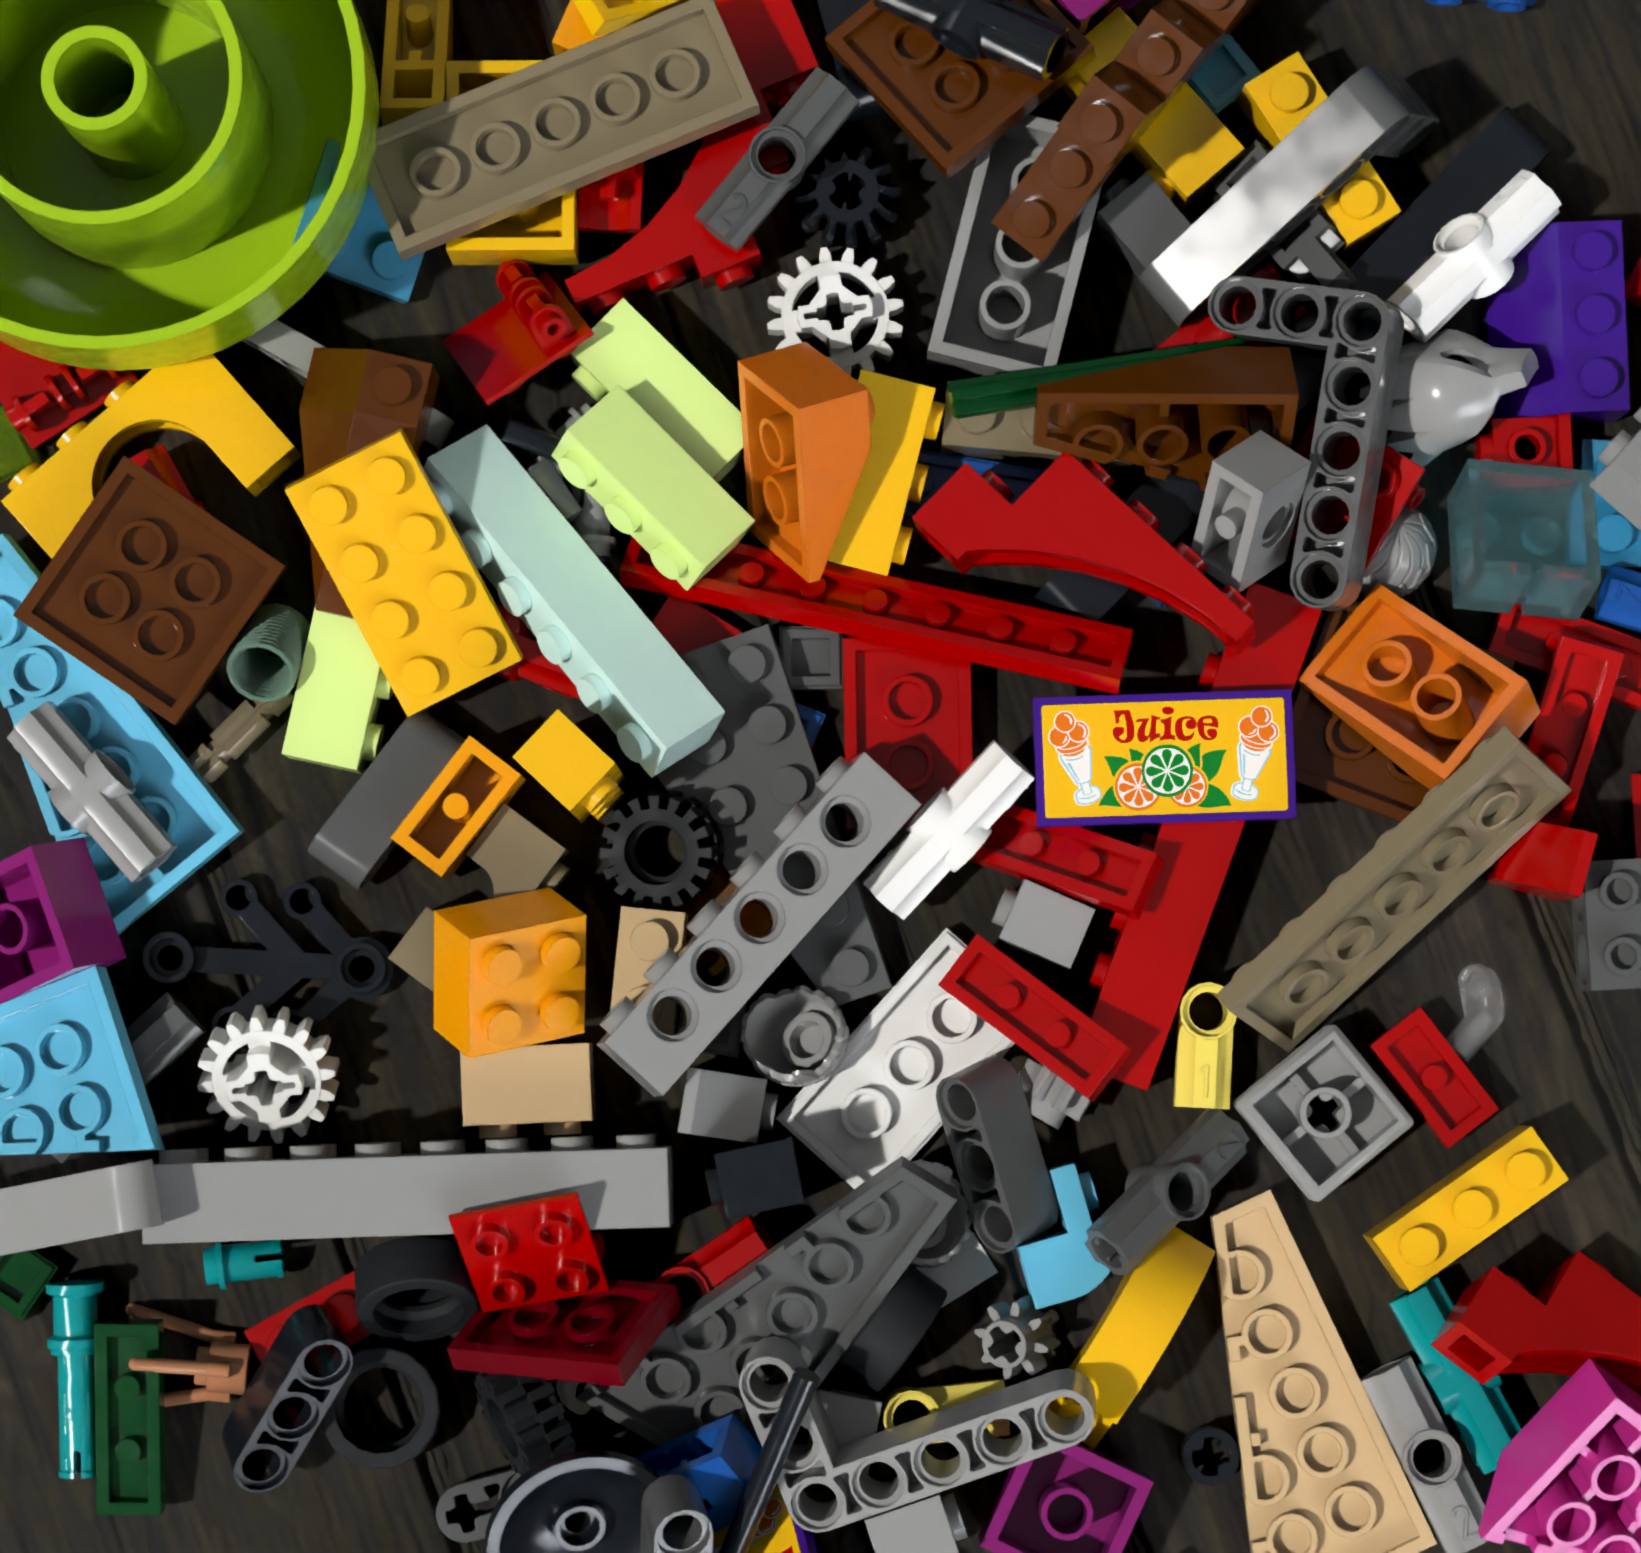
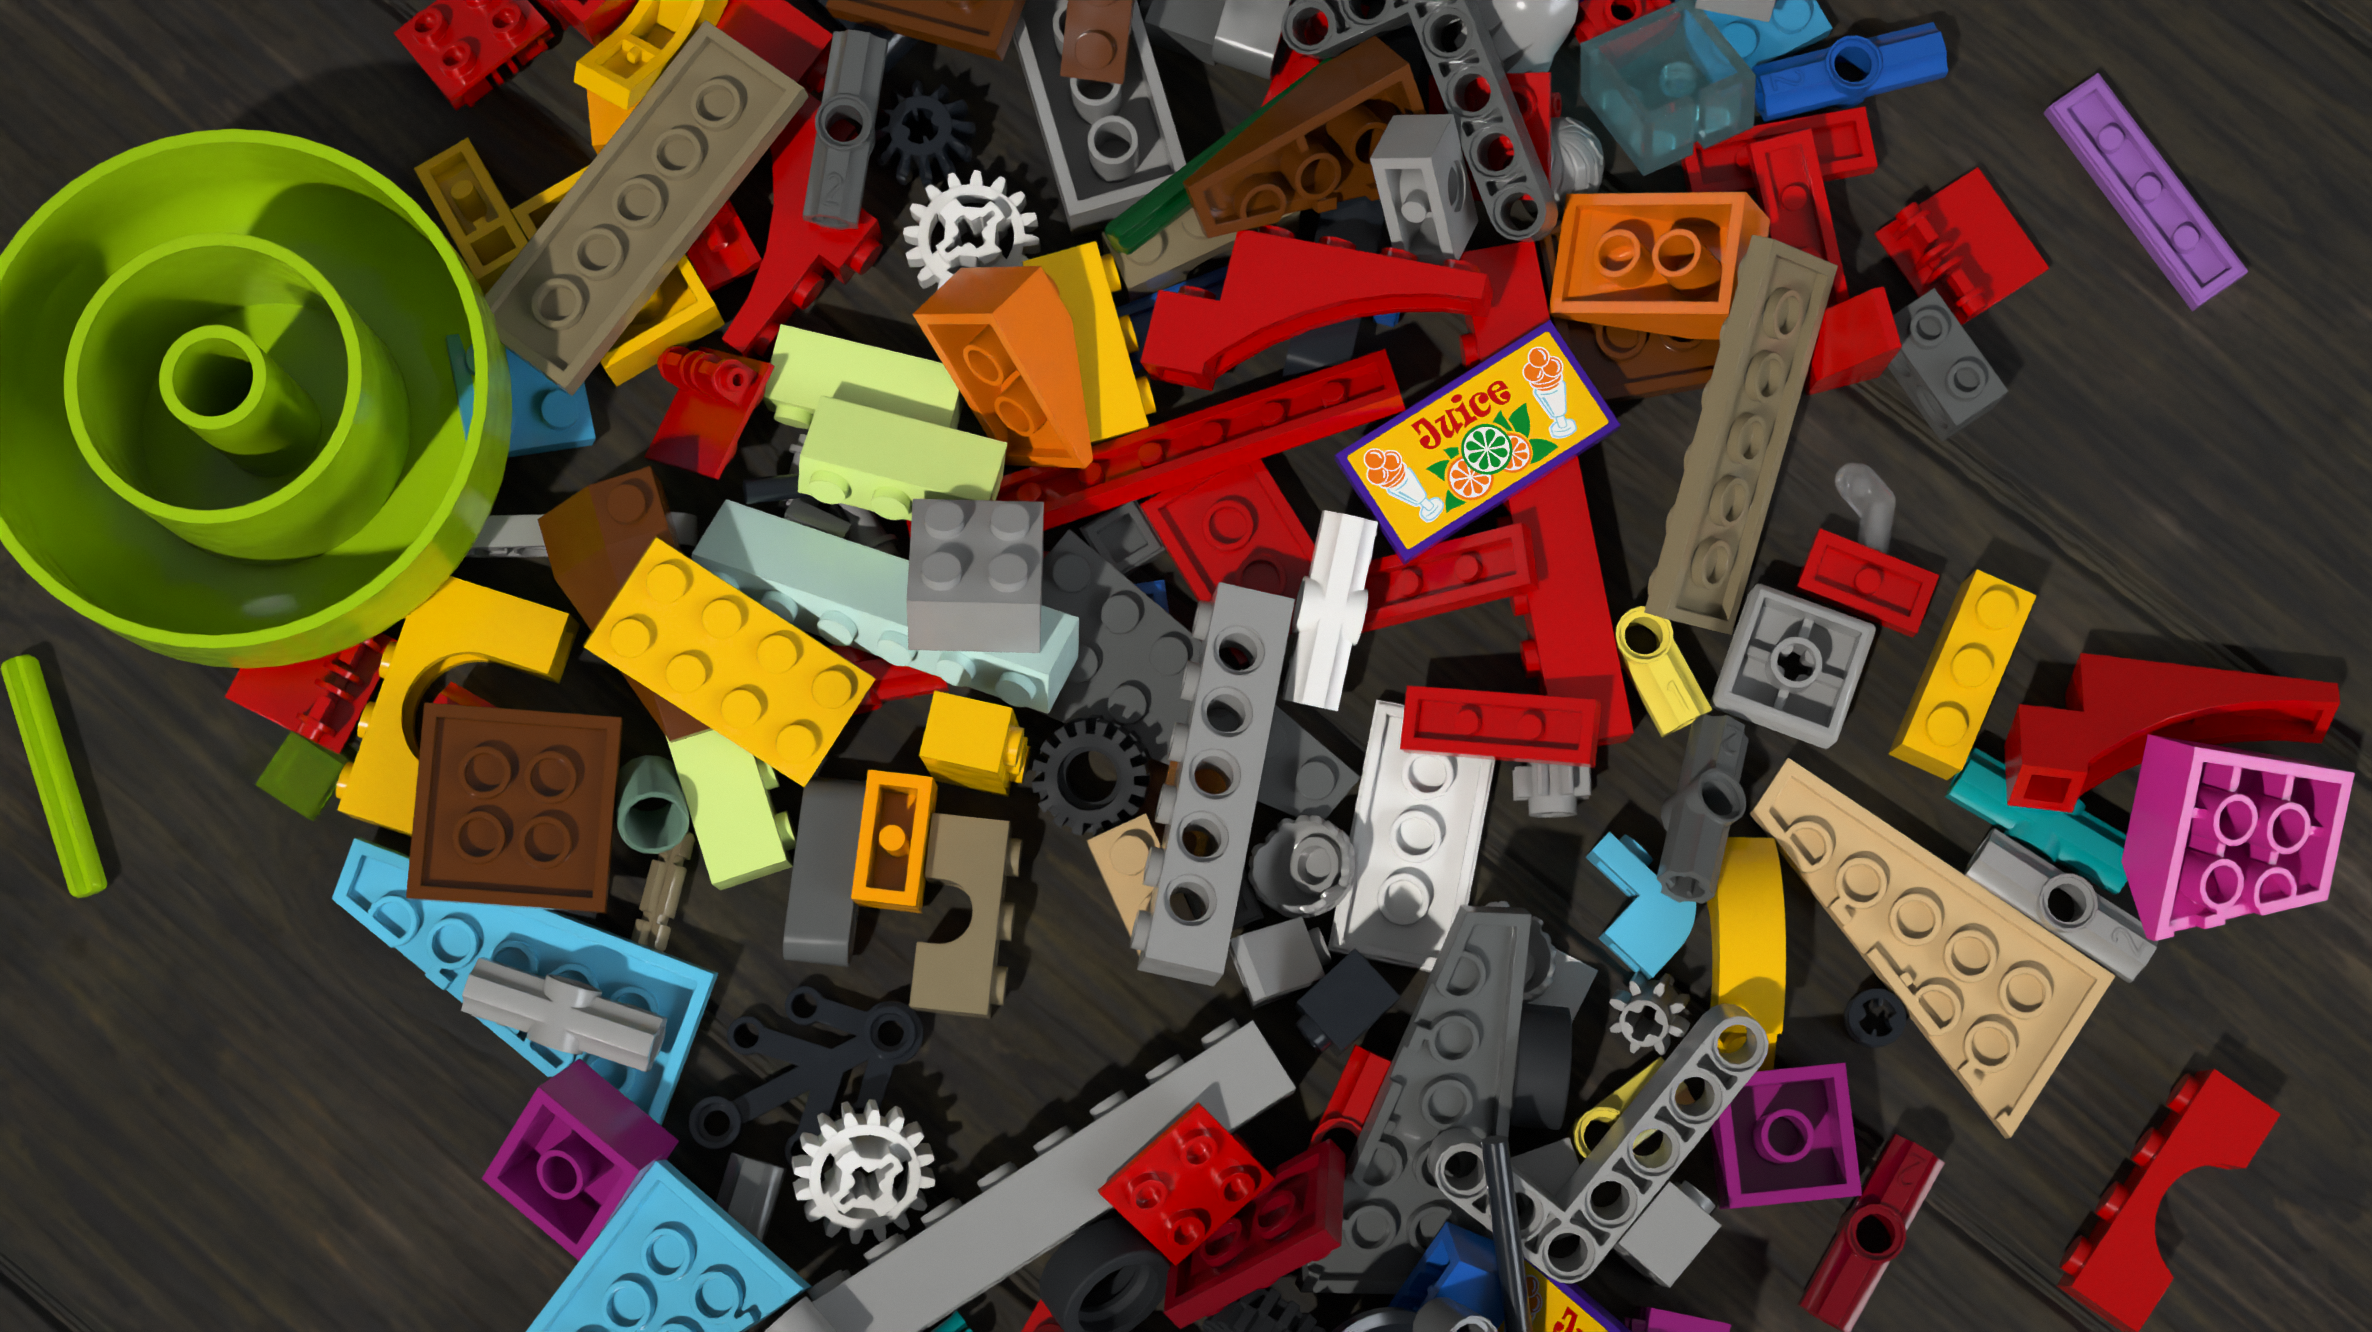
camera: 30 degrees left, 5 degrees down
light orange brick [434,887,587,1059] -> none
tan brick [460,1043,596,1139] -> none
dark grey beam [936,1055,1059,1254] -> none
light grey brick [991,879,1096,970] -> none
none -> light grey brick [907,499,1044,653]

